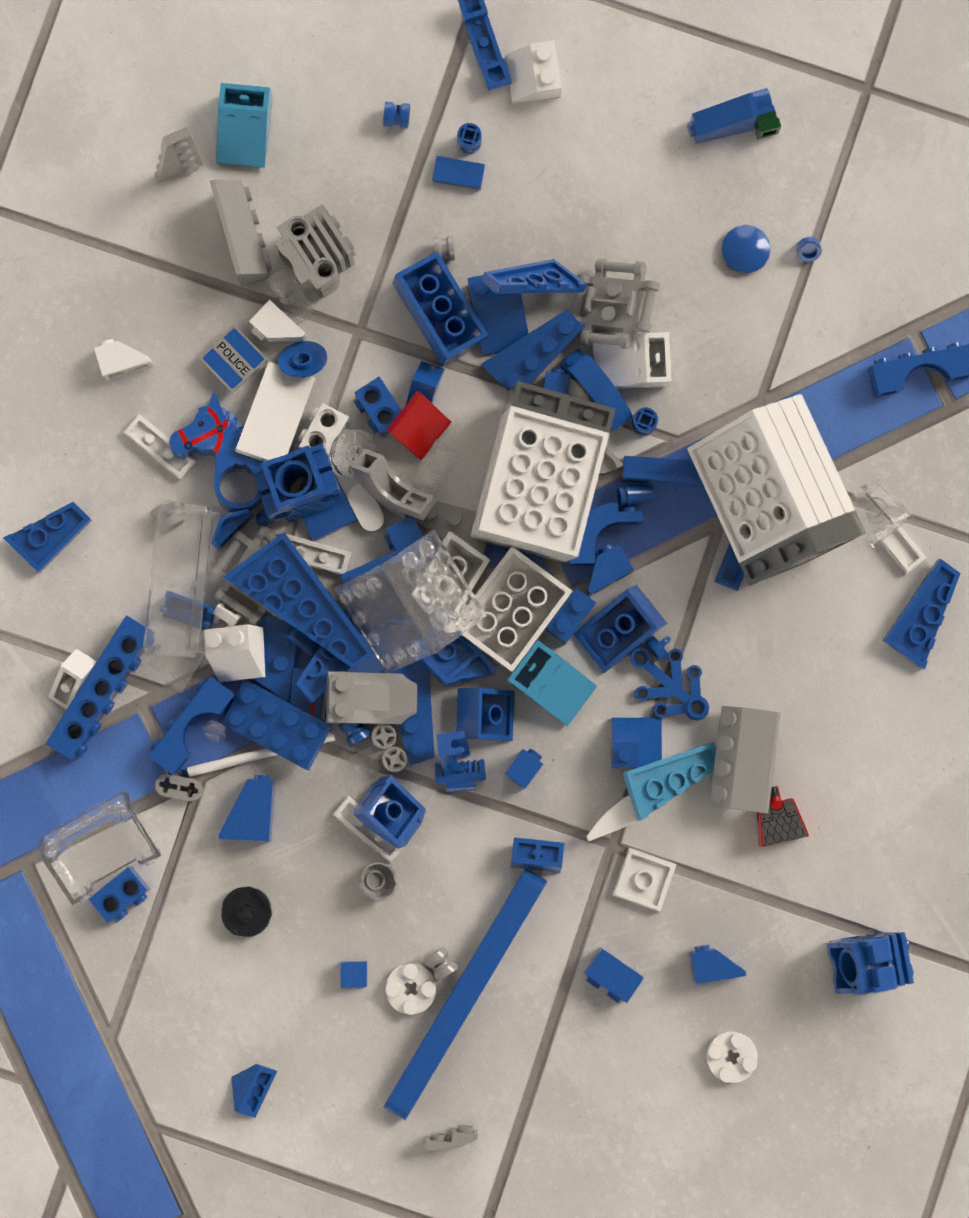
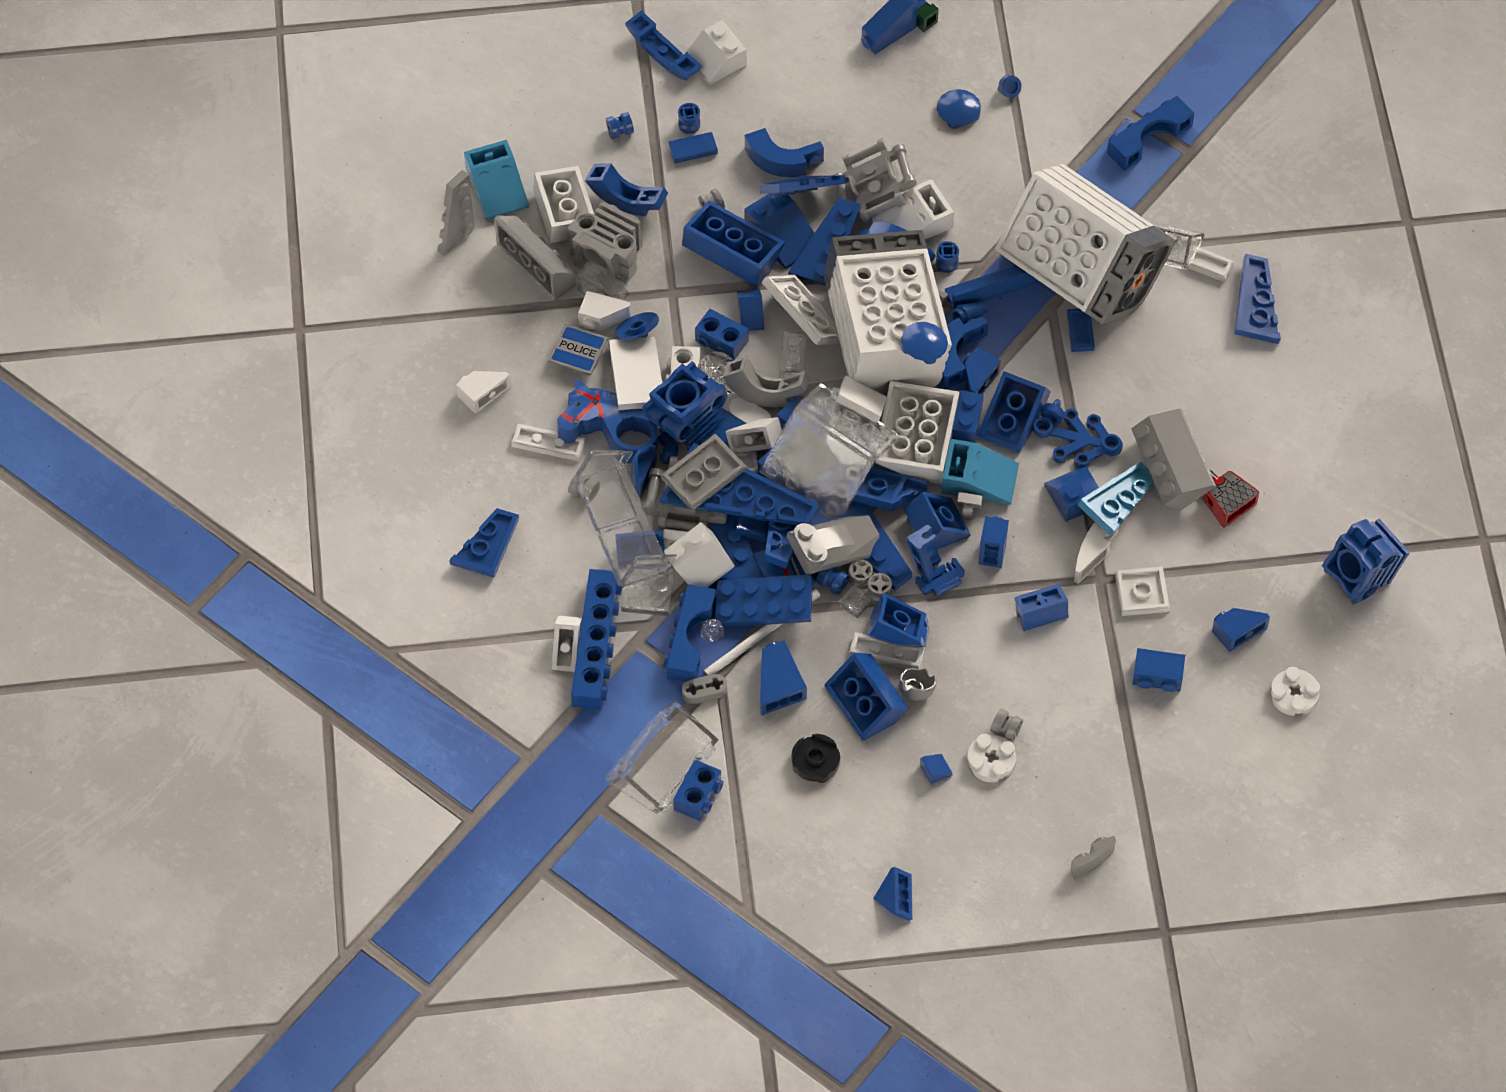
camera: 25 degrees left, 25 degrees down
blue beam [383,868,547,1120] -> none
red tile [386,391,451,461] -> none
none -> white slope [533,166,594,243]
none -> blue arch [585,163,668,216]
none -> light grey tile [661,434,746,511]
none -> white slope [726,417,783,453]
none -> blue arch [744,128,824,178]
none -> white tile [762,275,840,345]
none -> blue slope [824,653,909,740]
none -> white tile [836,376,887,423]
none -> blue dish [901,322,948,364]
none -> white tile [957,492,983,519]

